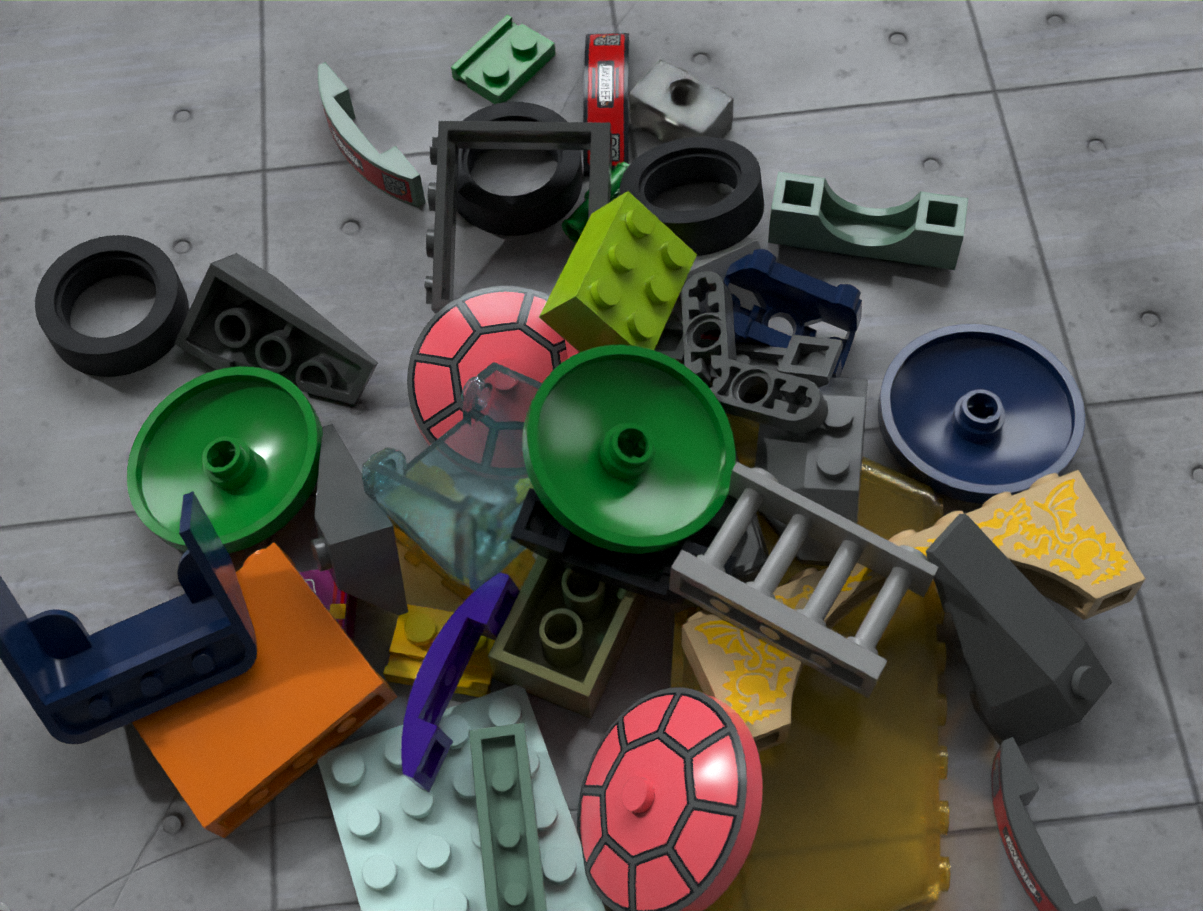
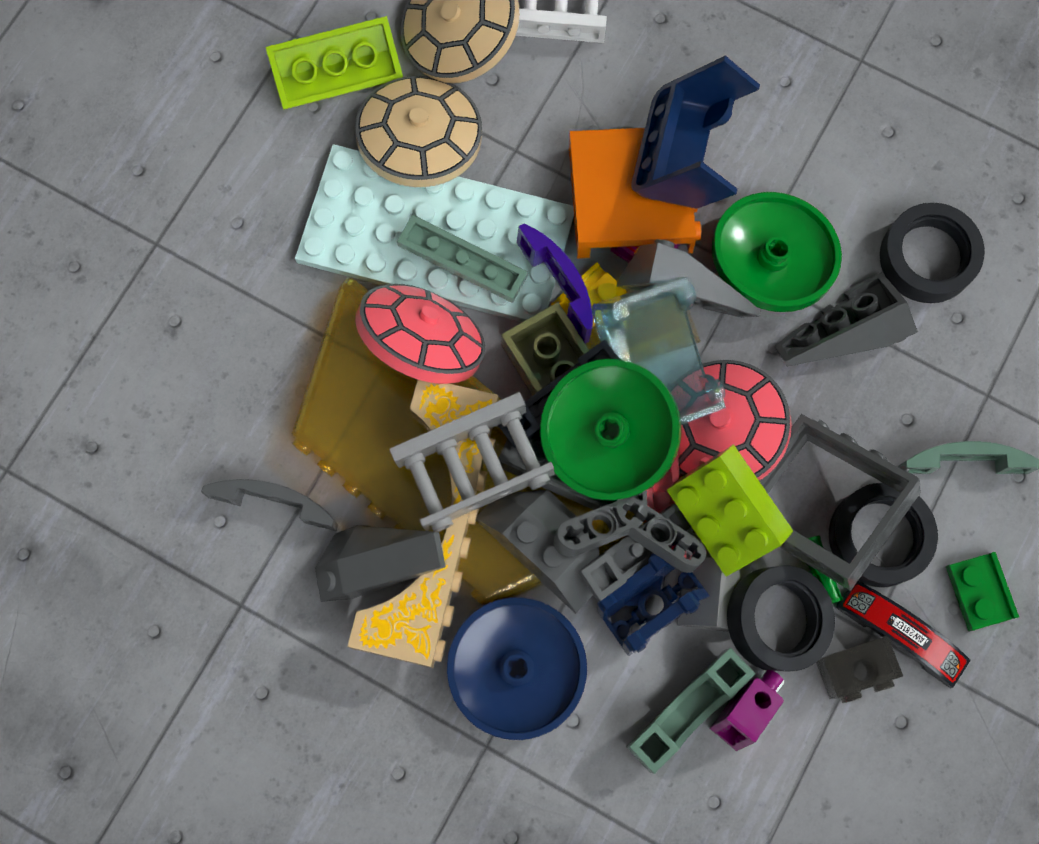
camera: 120 degrees right, 15 degrees up
none -> magenta torso [709,670,784,751]

